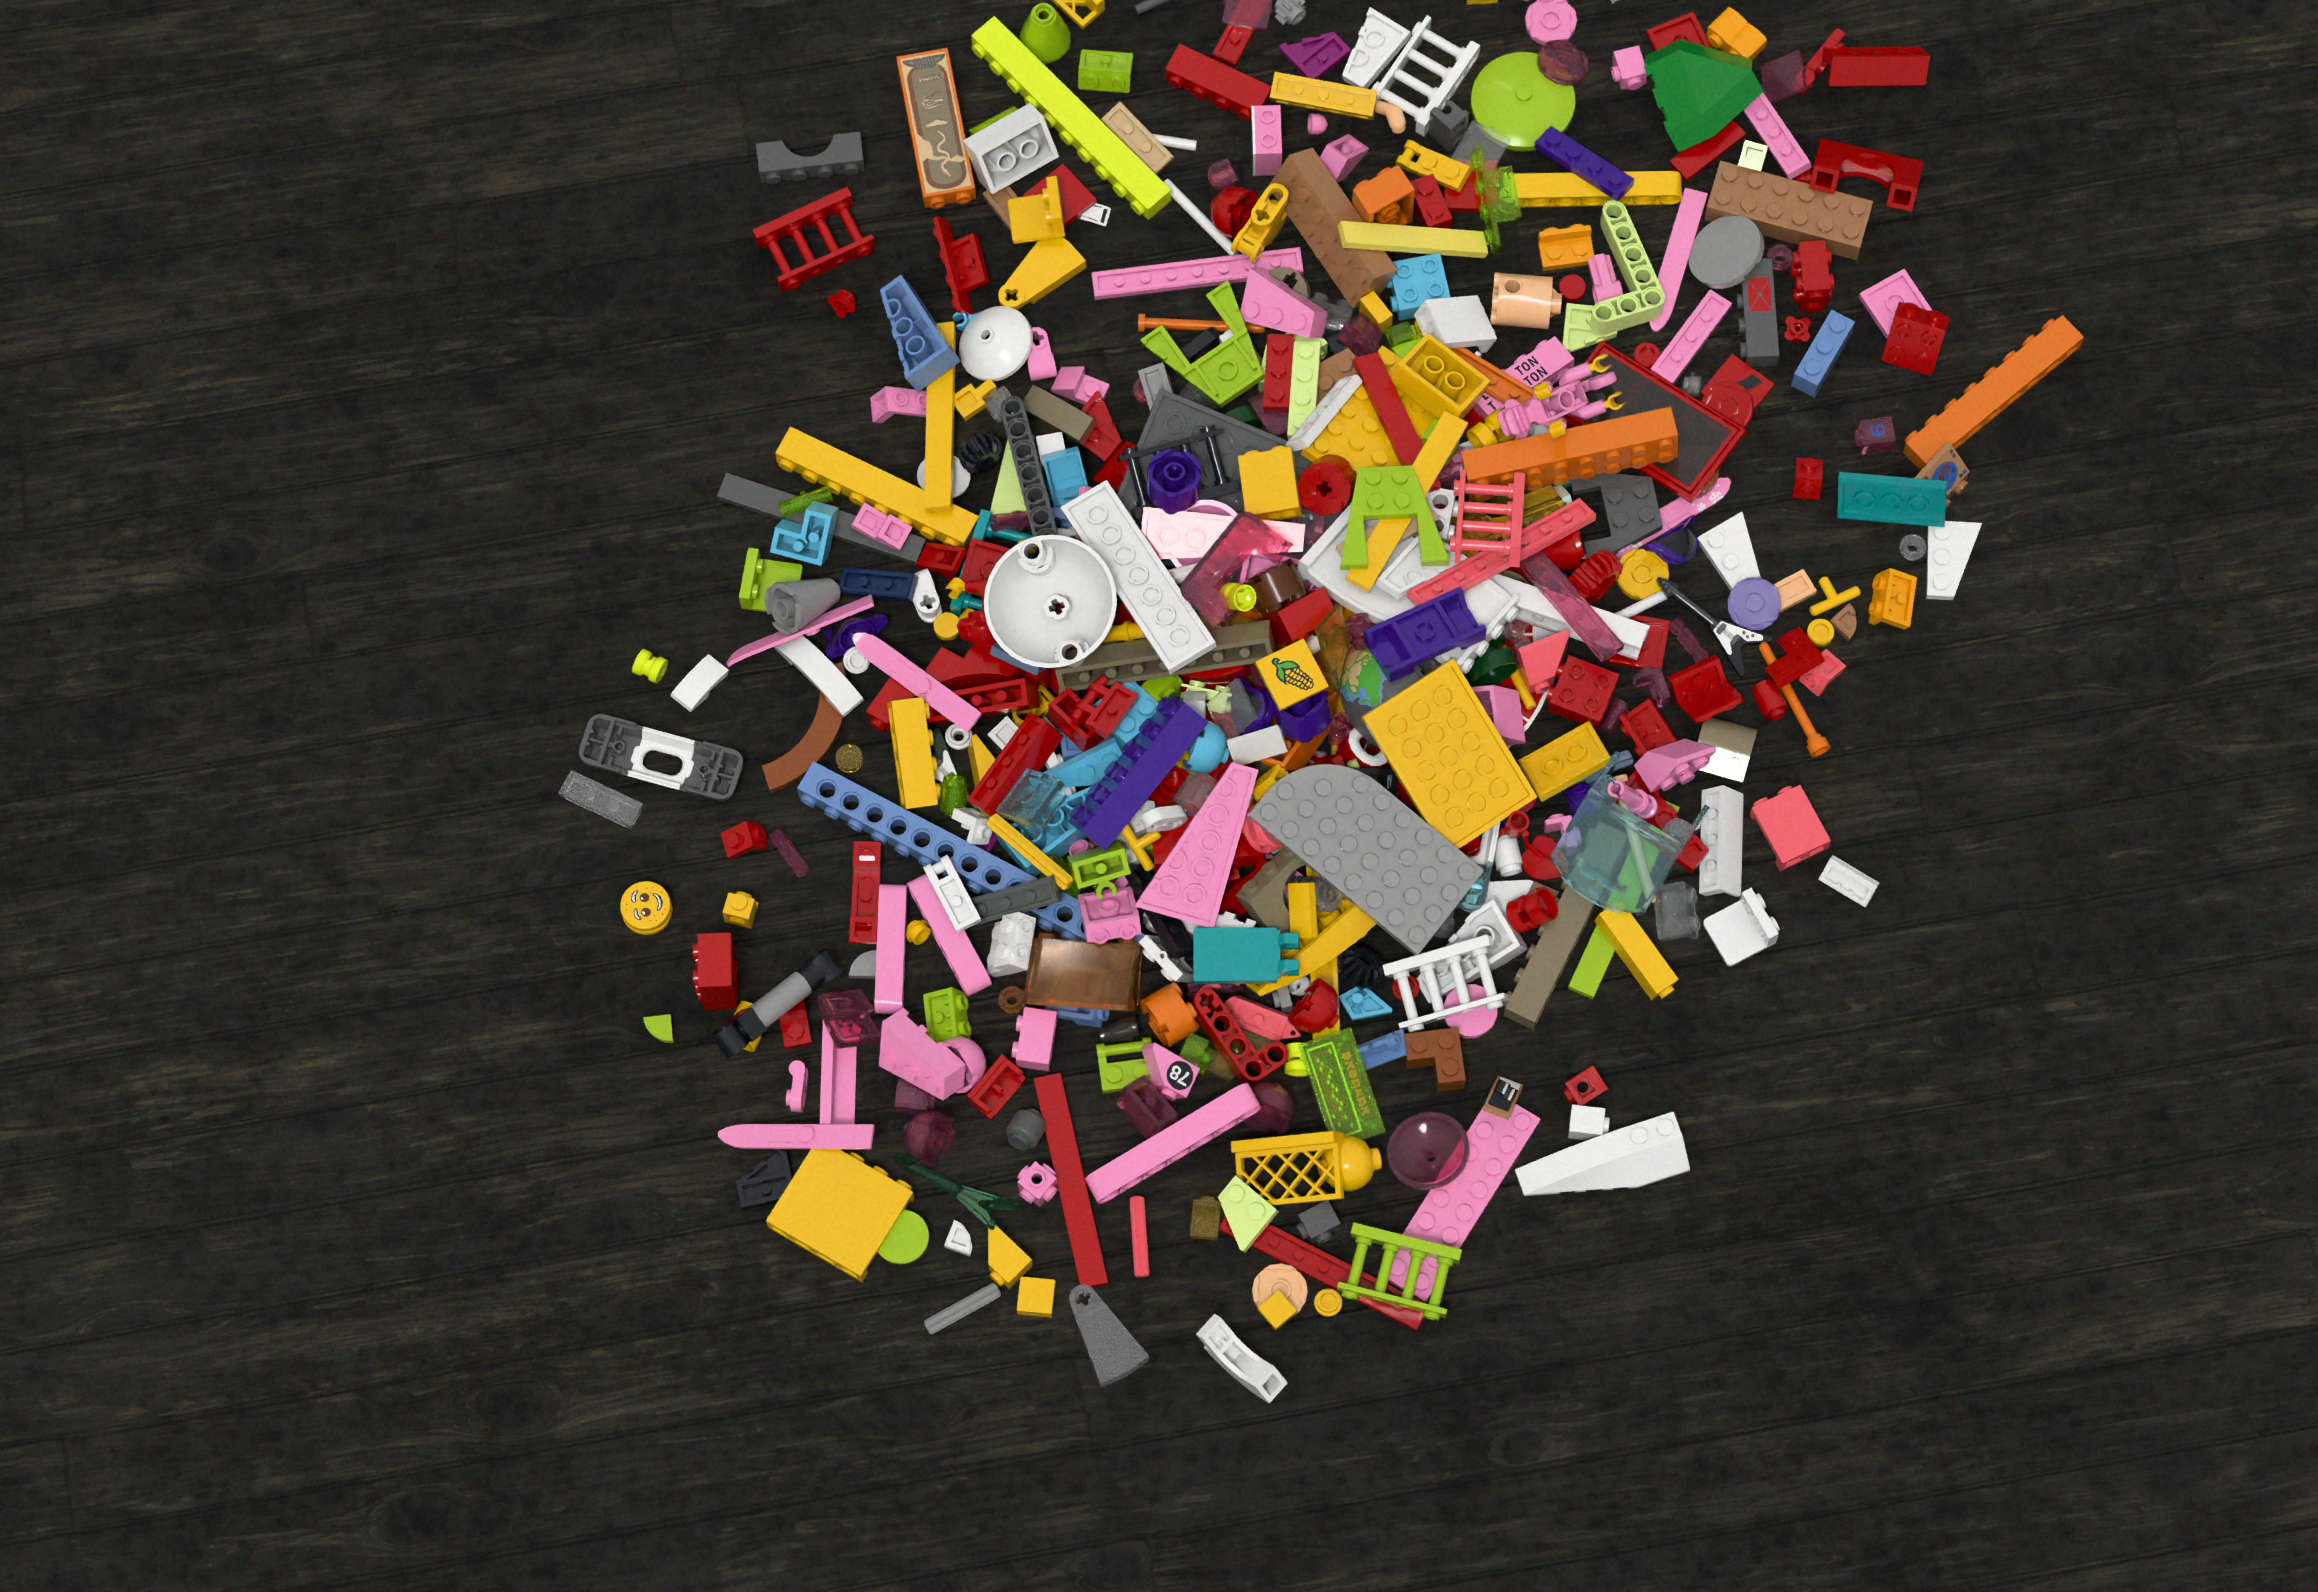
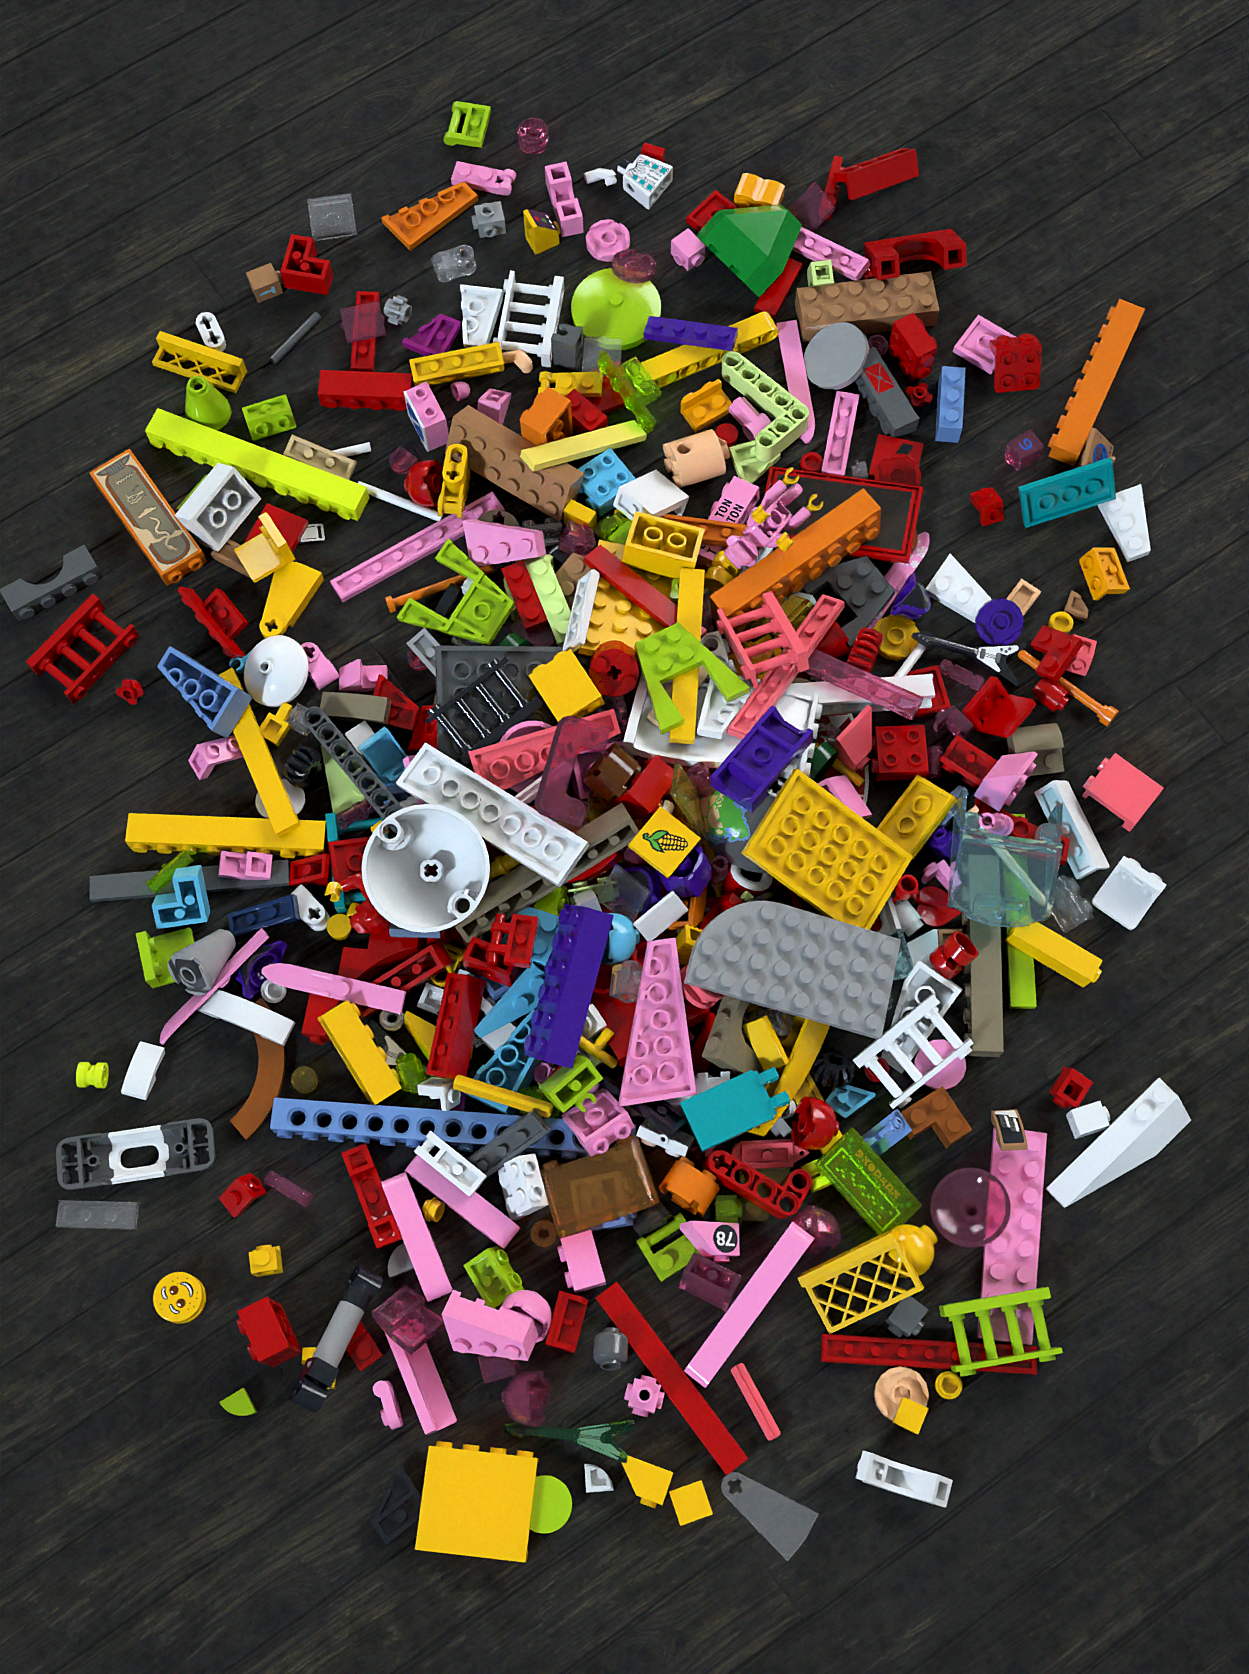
camera: 25 degrees left, 0 degrees up
bright pink piece [718,1124,875,1149] -> none
light grey axle [924,1283,1001,1334] -> none
clear light blue bracket [995,768,1067,839] -> none
white beam [1140,805,1188,832] -> none
dark purple brick [1146,449,1201,515] -> none
clear yellow bracket [1190,1196,1221,1241] -> none
yellowish green wing [1218,1176,1279,1253] -> none
neon yellow wheel [1219,582,1257,612] -> none
yellow piece [1809,576,1861,616] -> none
white plate [1818,855,1880,907] -> none
clear plate [1899,534,1926,561] -> none

